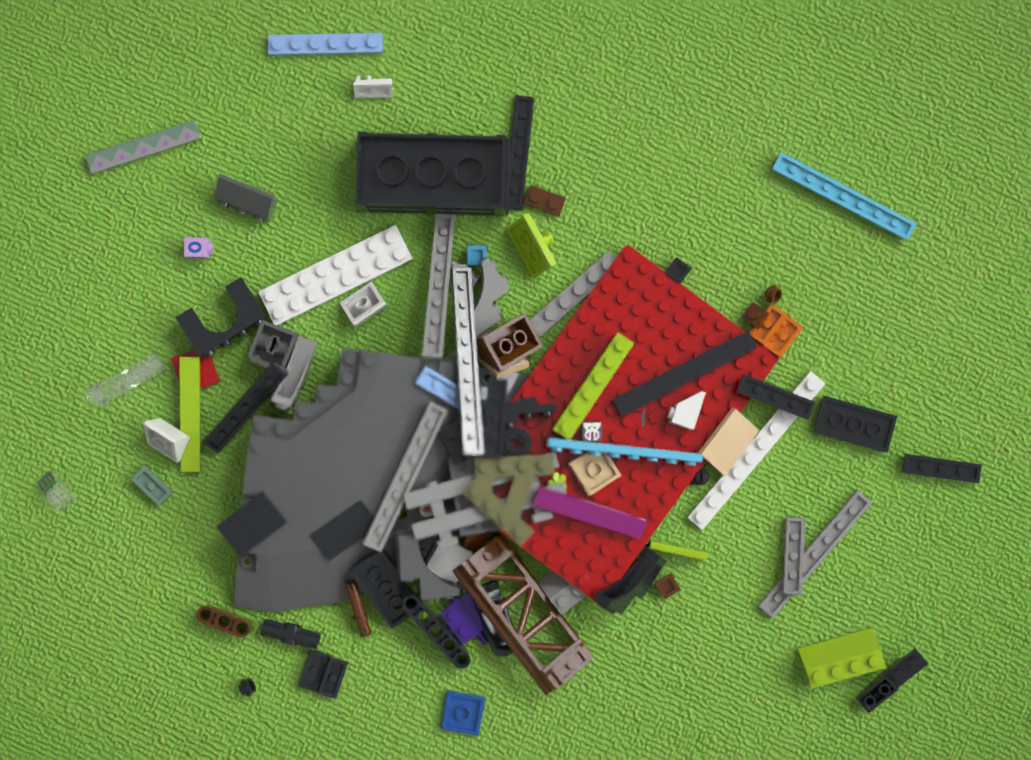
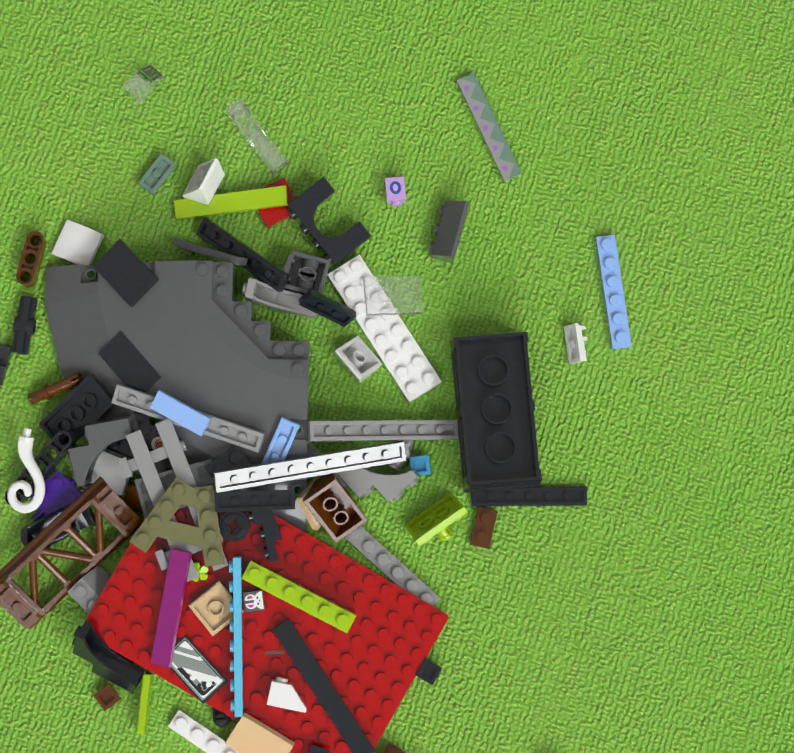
camera: 85 degrees right, 5 degrees down
none -> white plant [7,428,45,514]
none -> white slope [51,220,104,265]
none -> light blue tile [150,390,212,436]
none -> sticker [170,635,228,704]
none -> dark grey tile [174,239,248,266]
none -> black plate [299,289,356,327]
none -> clear tile [363,276,424,316]

